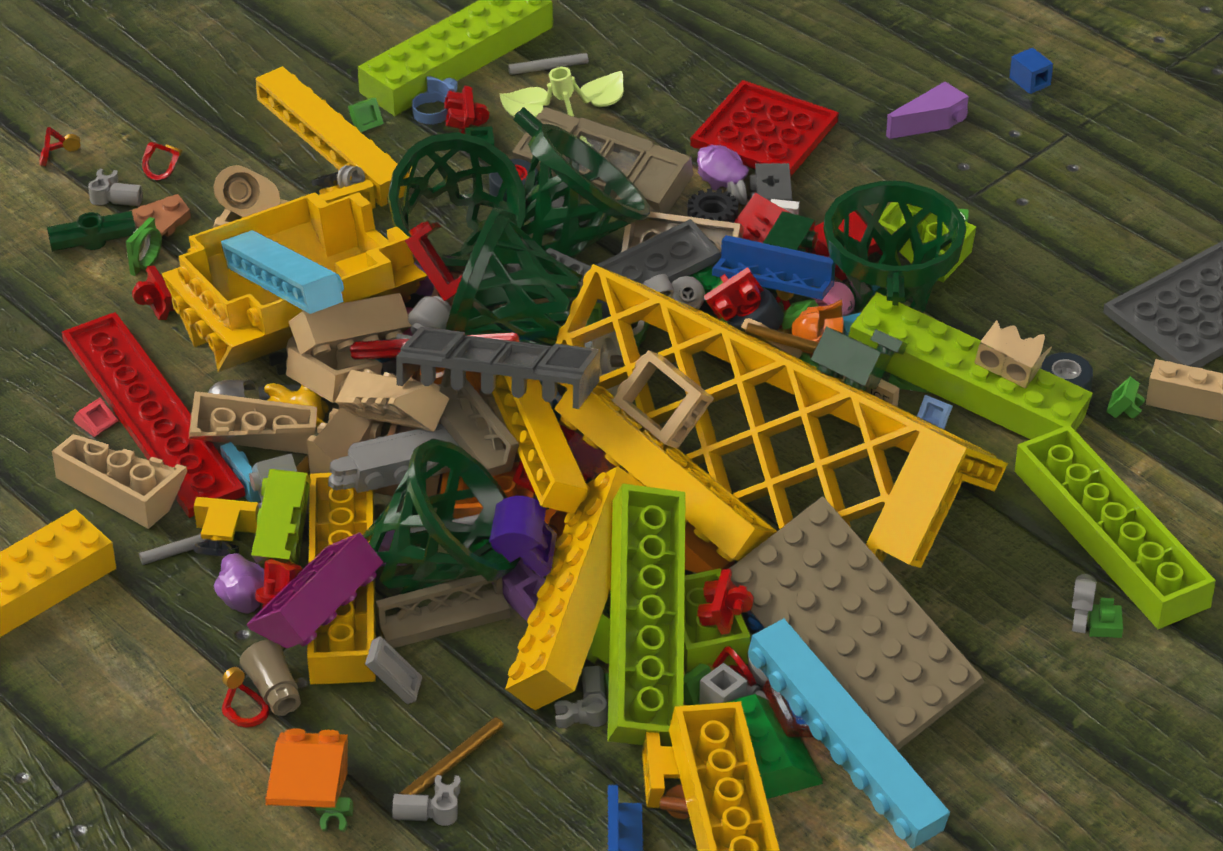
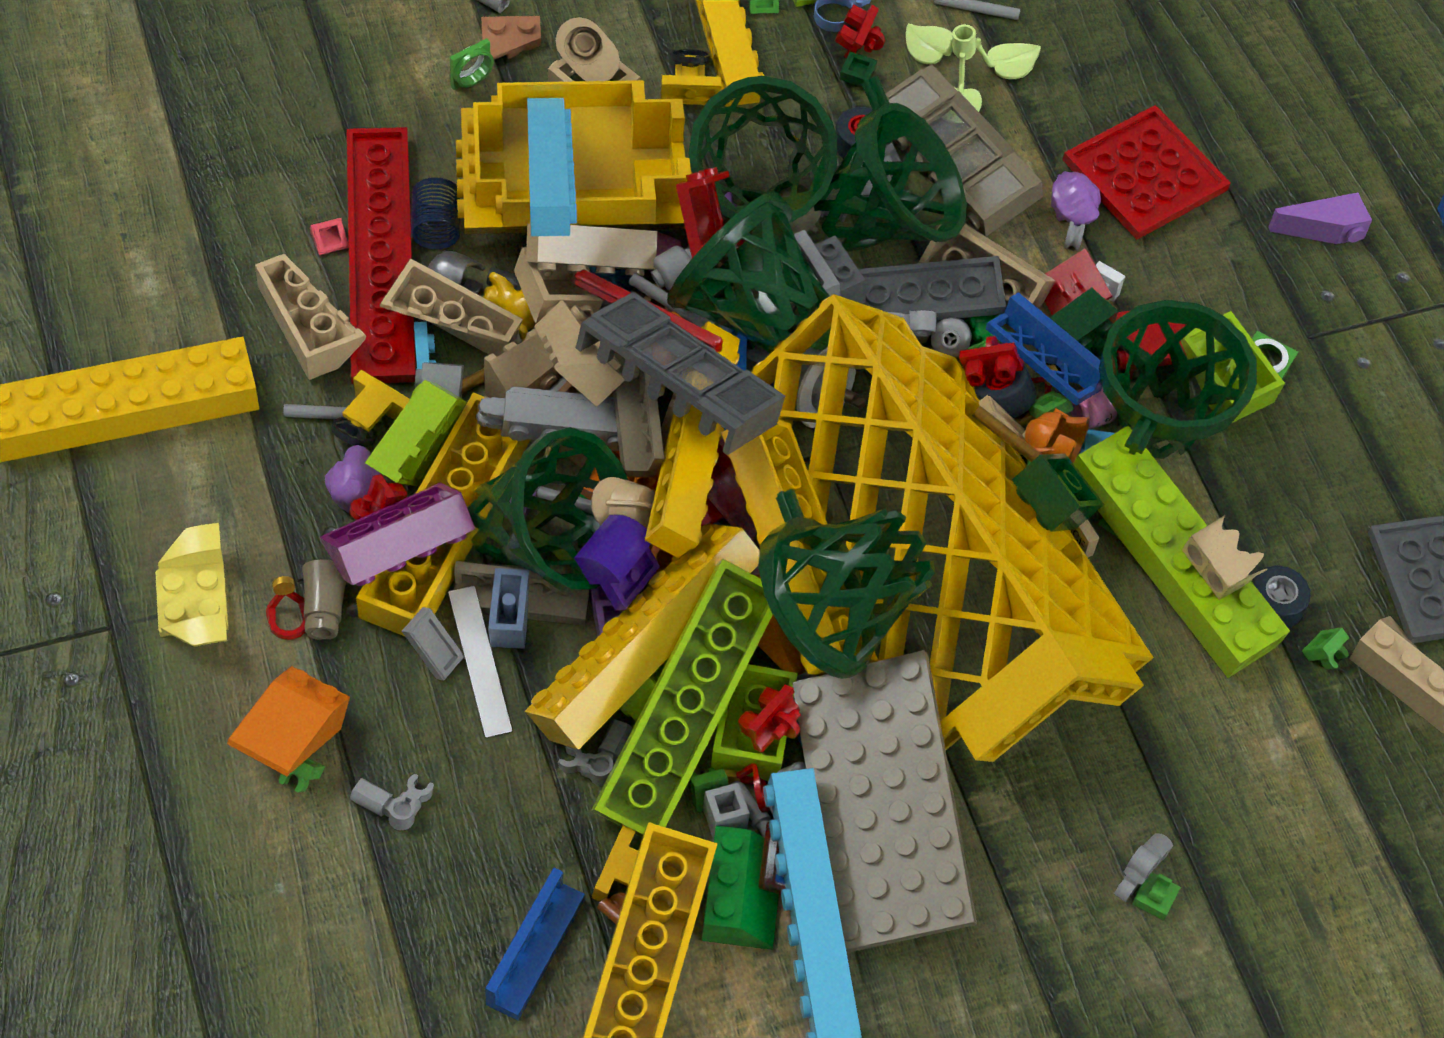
camera: 20 degrees right, 15 degrees up
dark green piece [47,211,136,252] -> none
red hips [132,266,175,320] -> none
light grey bush [337,165,365,188] -> none
pearl gold bar [399,717,504,795] -> none
tan window [612,350,714,448] -> none
black tyre [687,188,738,223] -> none
dark grey brick [750,163,792,201] -> none
dark green plate [870,329,908,357] -> none
light blue slope [917,395,953,429] -> none
lime brick [1015,425,1216,629] -> none
none -> light yellow piece [155,523,229,647]
none -> dark blue piece [411,177,461,249]
none -> white sticker [448,586,512,737]
none -> sand blue slope [488,568,529,649]
none -> tan piece [591,477,655,529]
none -> dark green piece [758,489,935,679]

